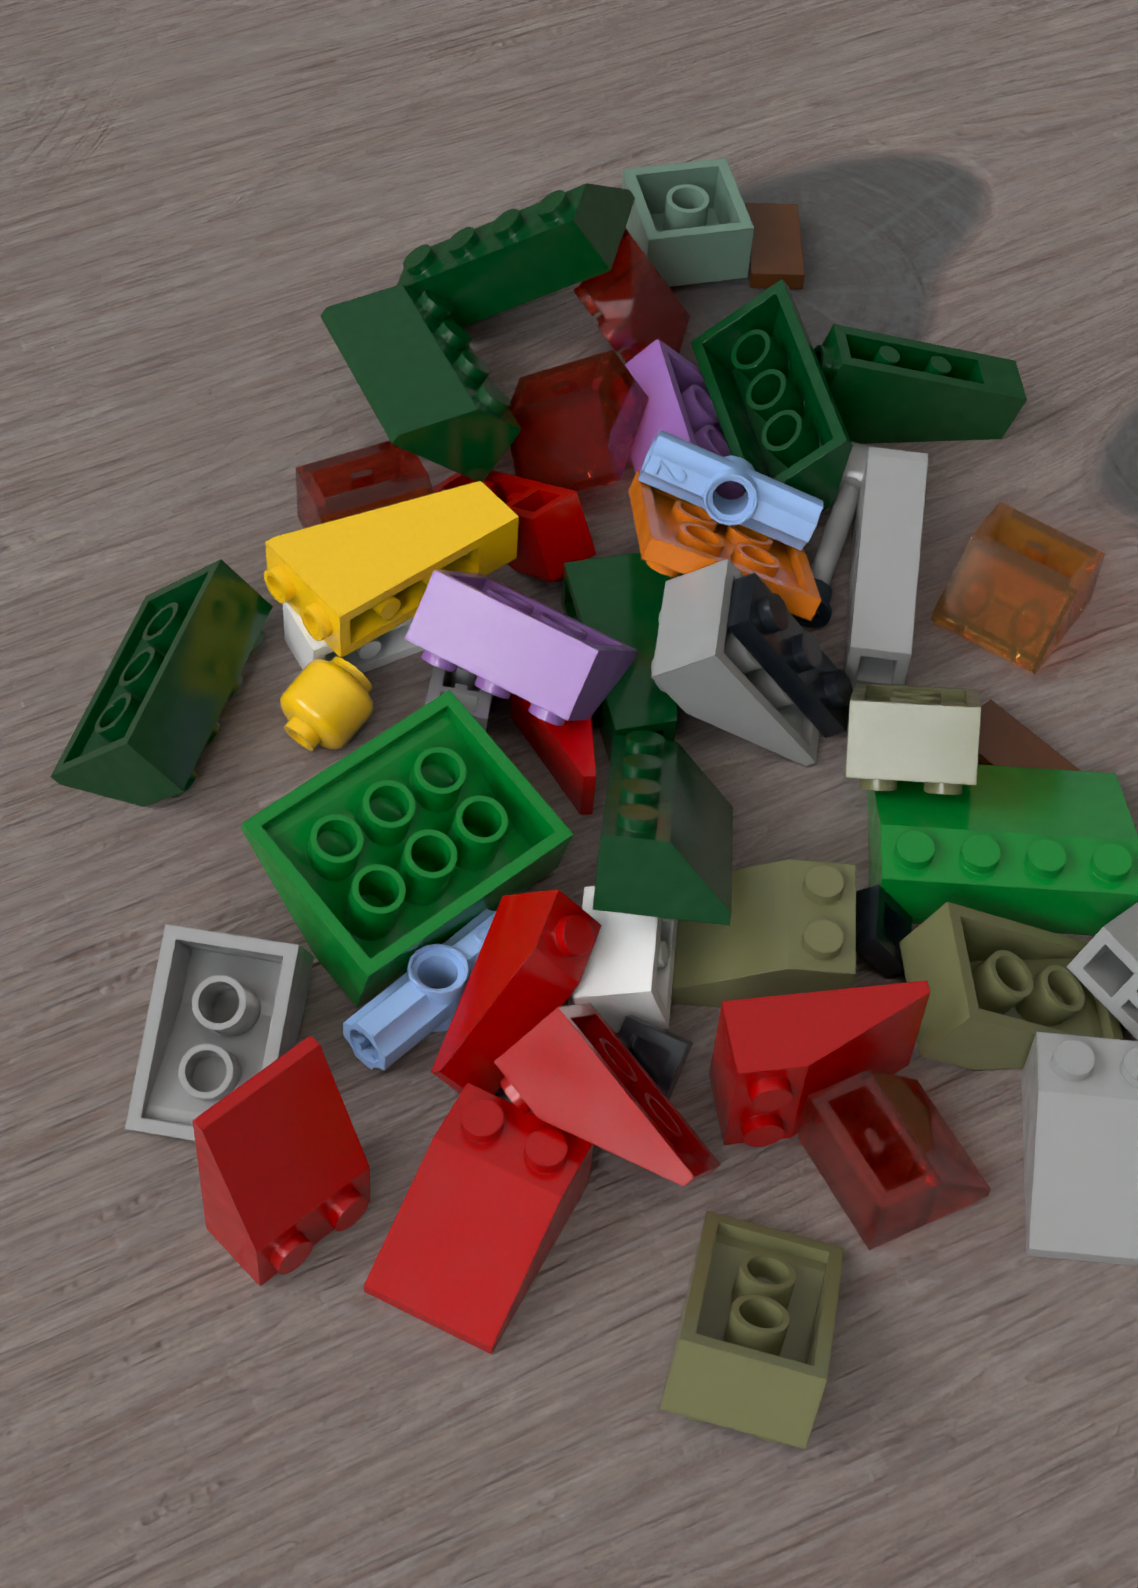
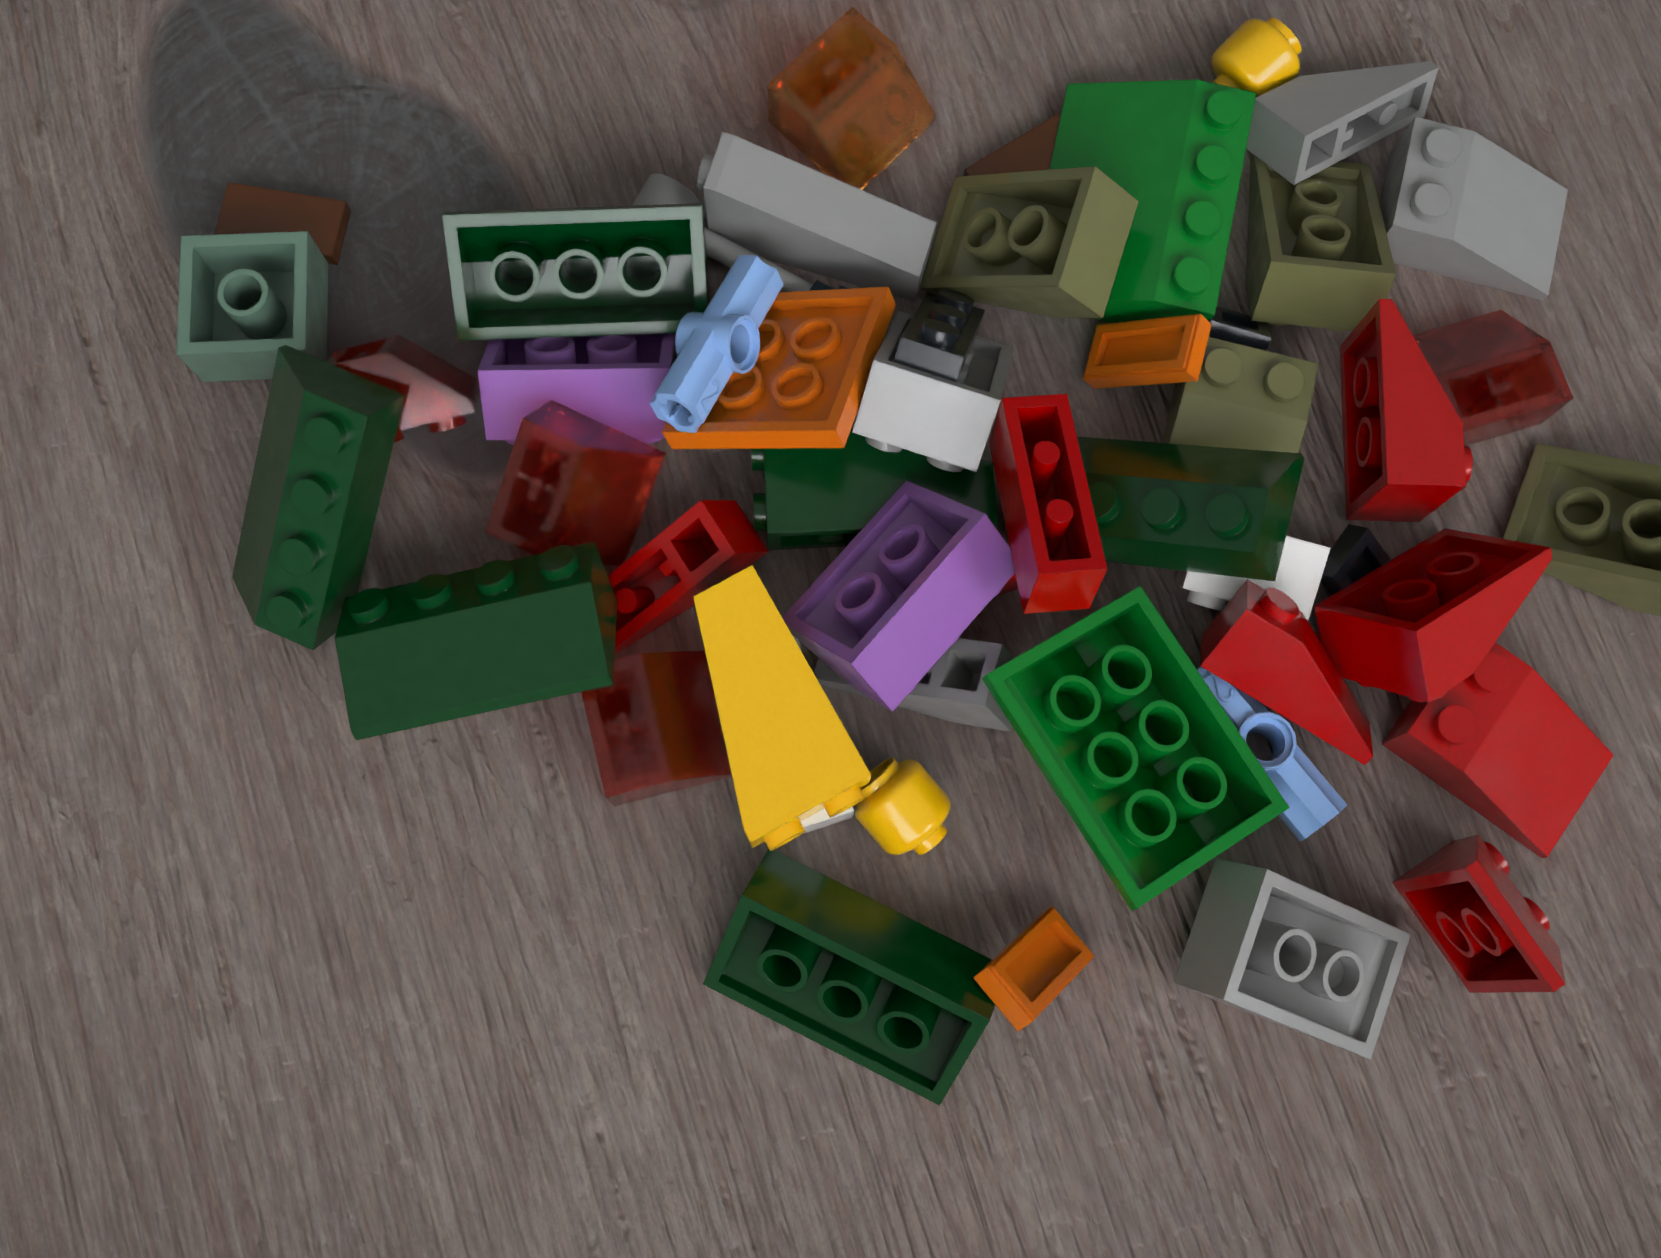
camera: 80 degrees left, 25 degrees up
dark green slope [814,324,1027,444] -> none
none -> orange tile [973,905,1095,1032]
none -> red brick [989,394,1107,614]
none -> orange tile [1082,314,1212,389]

